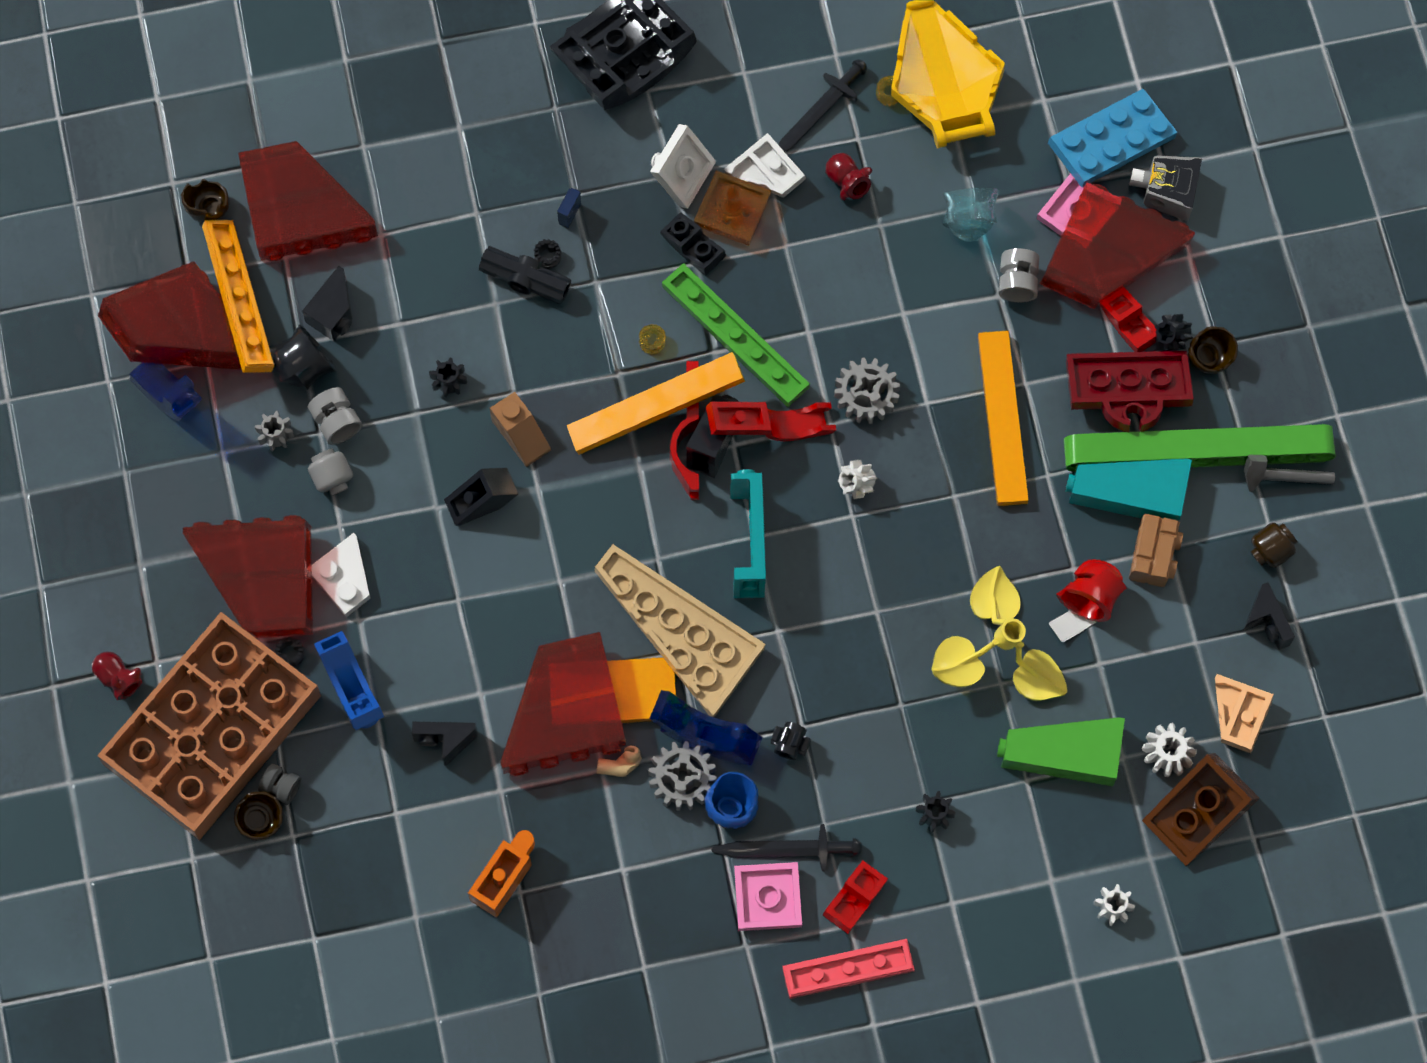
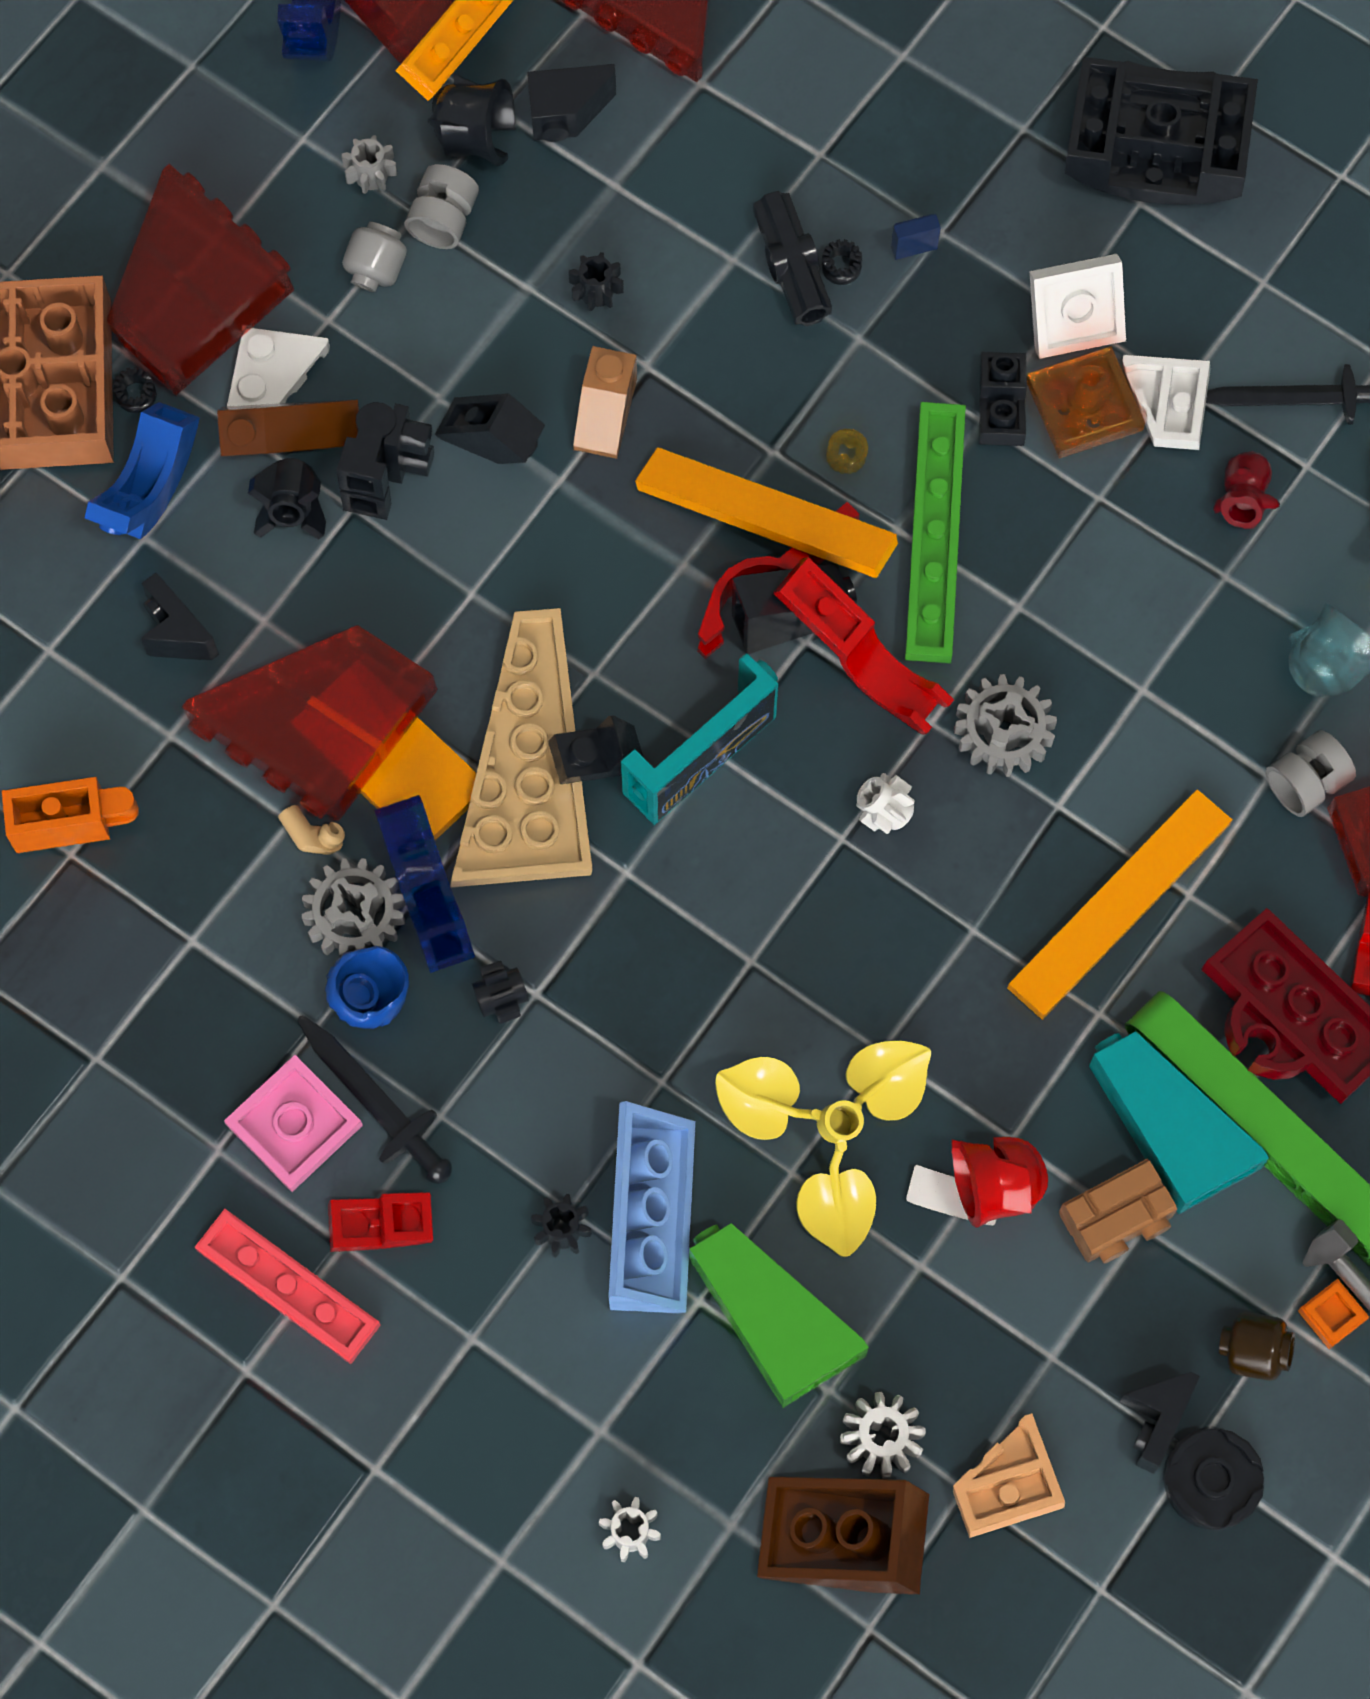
camera: 50 degrees right, 0 degrees up
none -> reddish brown slope [217,399,359,456]
none -> black brick [248,458,326,540]
none -> black hips [337,402,434,520]
none -> black slope [548,715,644,785]
none -> light blue slope [609,1101,696,1313]
none -> black tile [1163,1429,1264,1530]
none -> orange tile [1298,1279,1370,1350]

